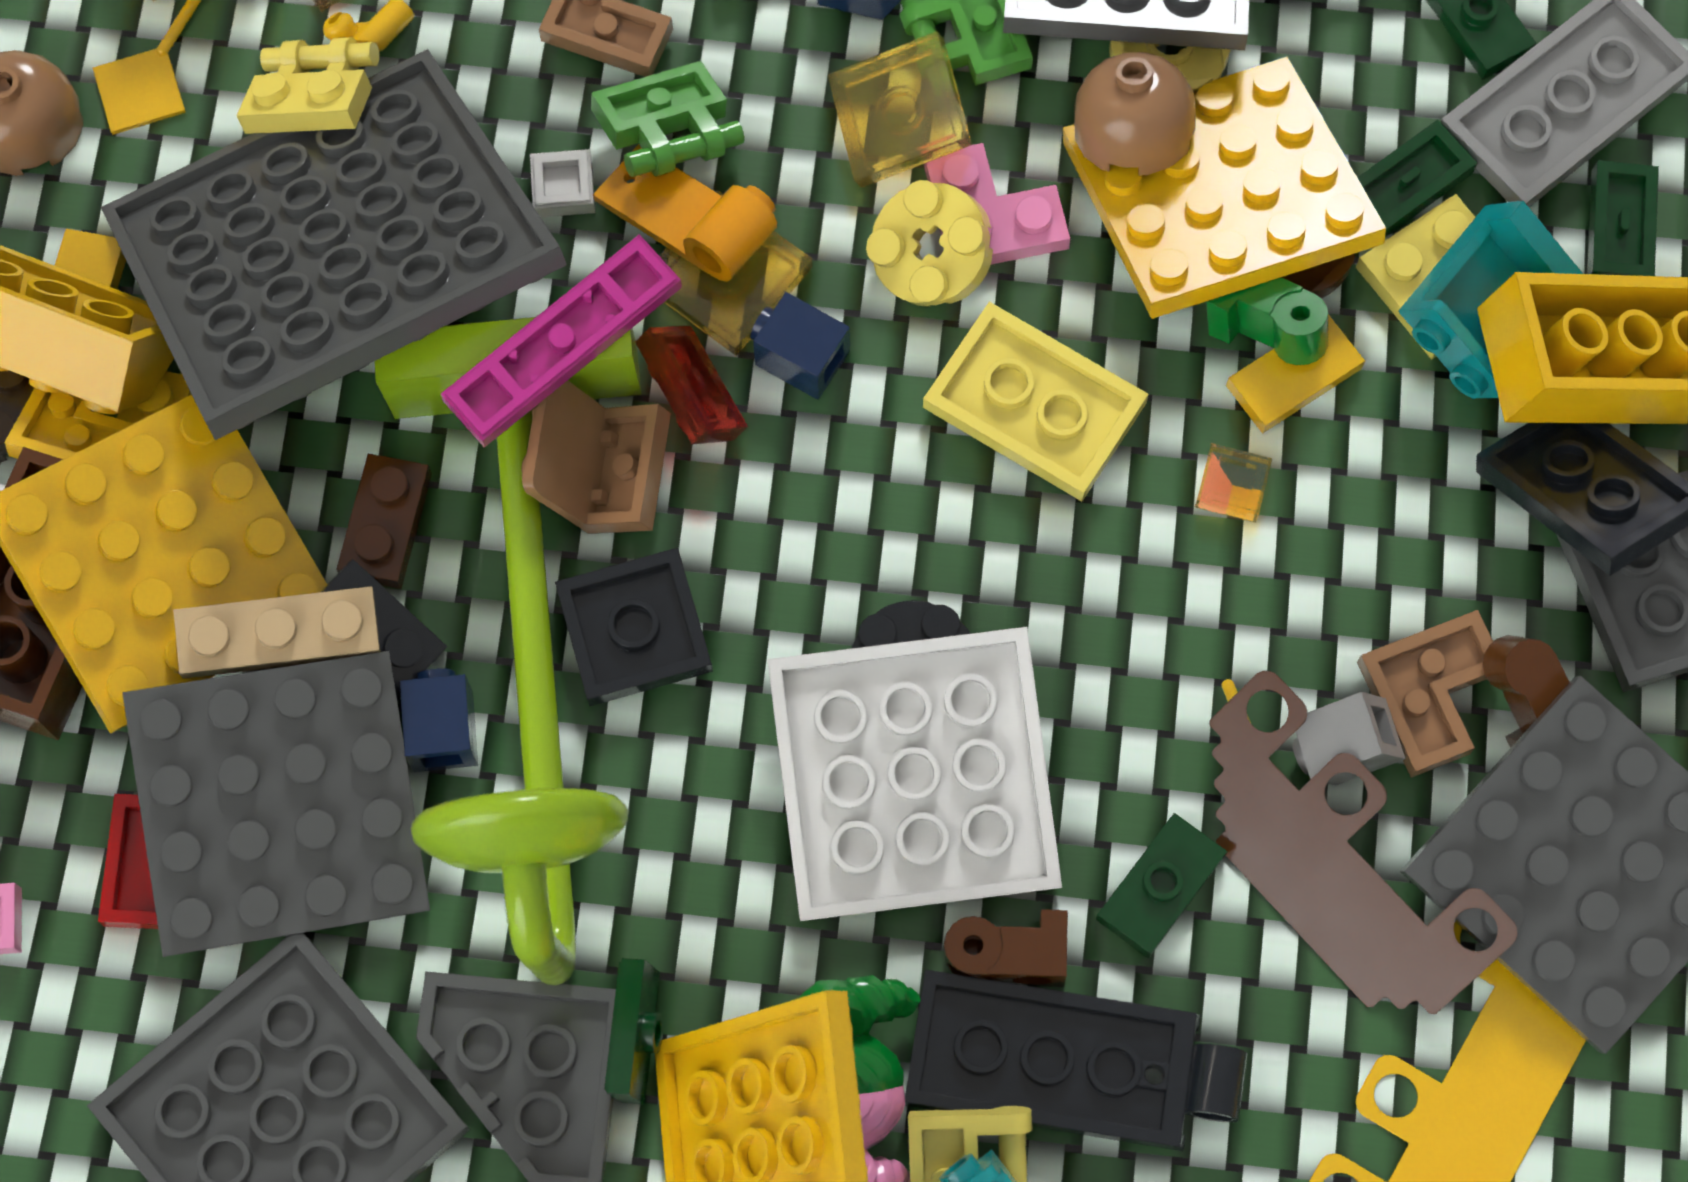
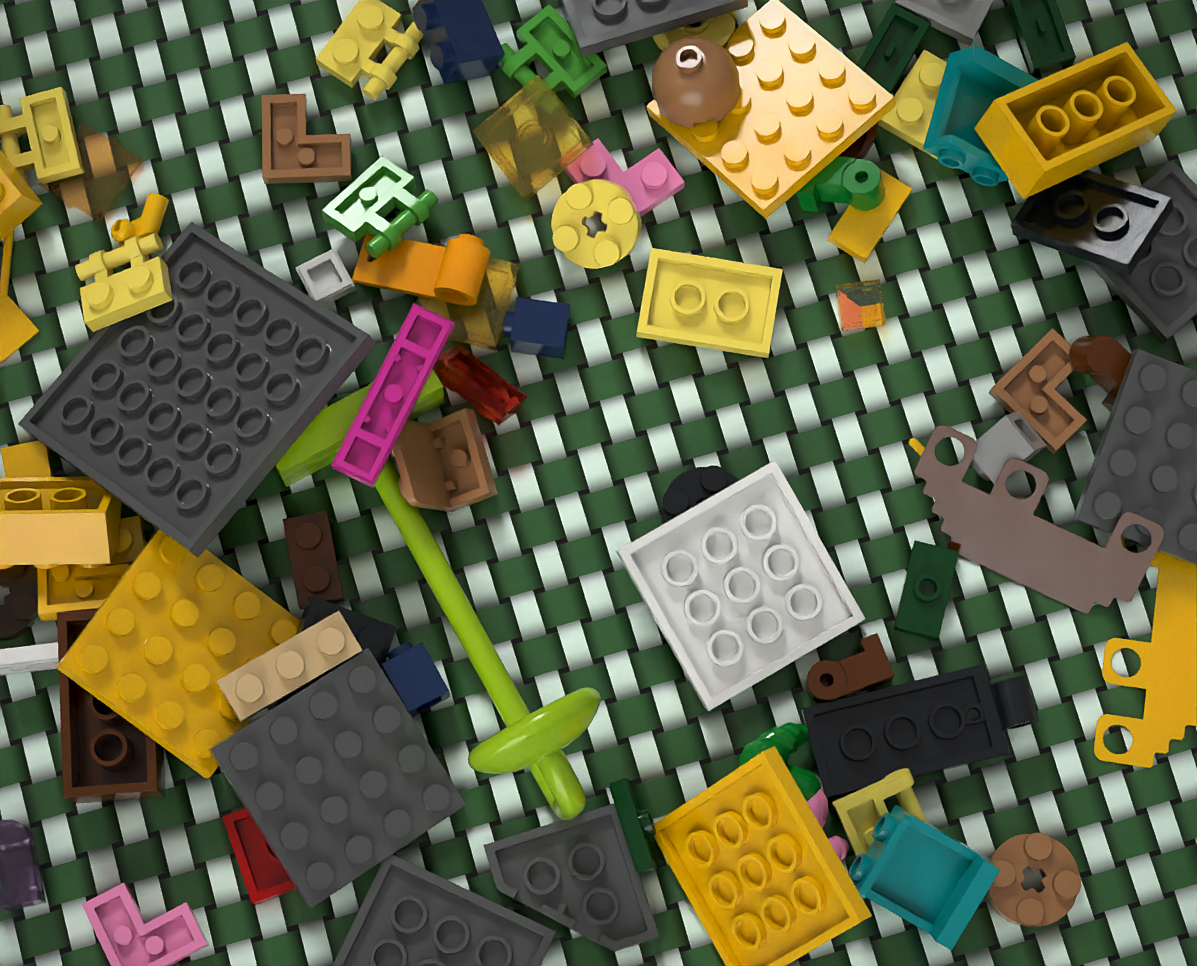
camera: 25 degrees left, 5 degrees up
black plate [555,548,713,706] -> none

